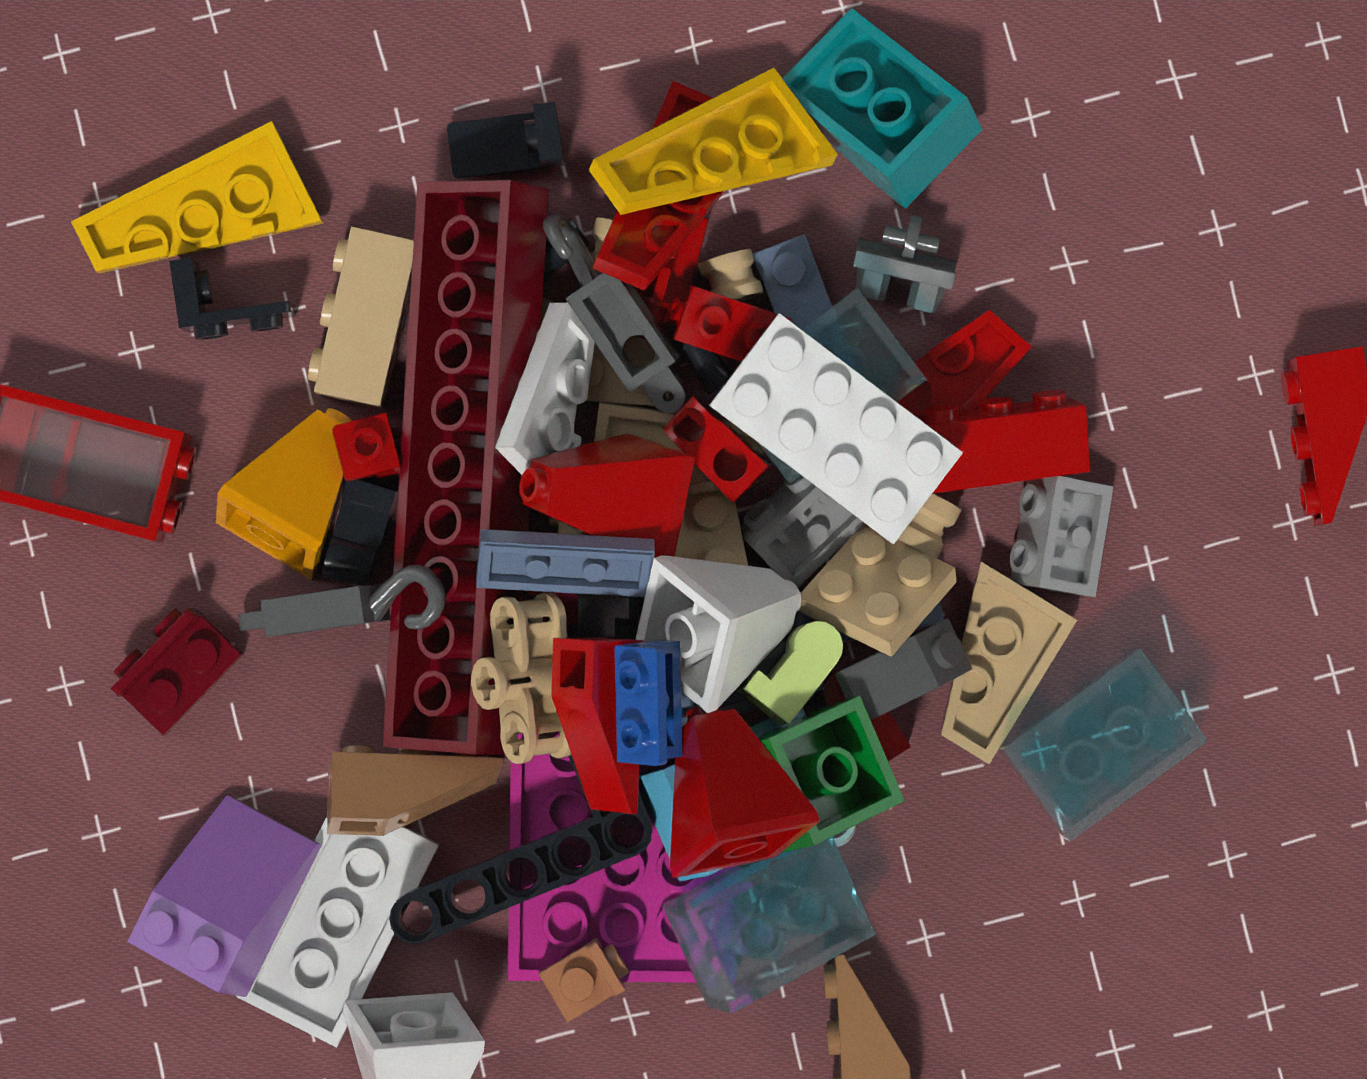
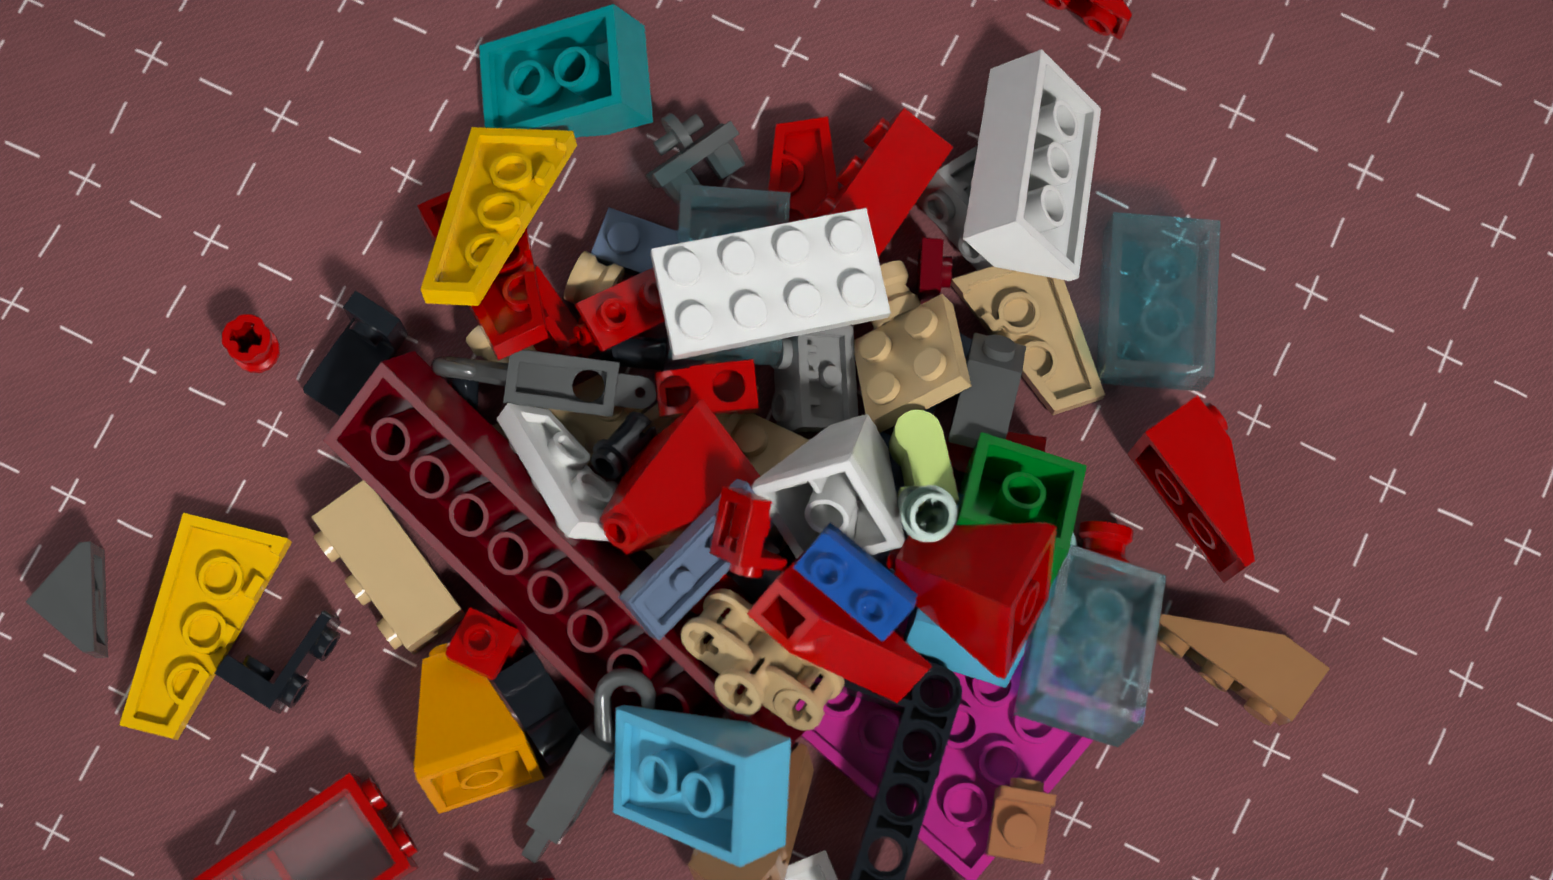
camera: 55 degrees left, 10 degrees down
none -> dark grey slope [25,541,108,658]
none -> red bush [222,314,280,373]
none -> black pin [591,411,657,479]
none -> medium azure slope [613,705,791,867]
none -> red bracket [709,486,787,578]
none -> sand green cone [897,485,957,542]
none -> dark red plate [916,237,952,303]
none -> white slope [963,49,1101,281]
none -> red wheel [1074,521,1134,576]
none -> red slope [1127,395,1255,583]

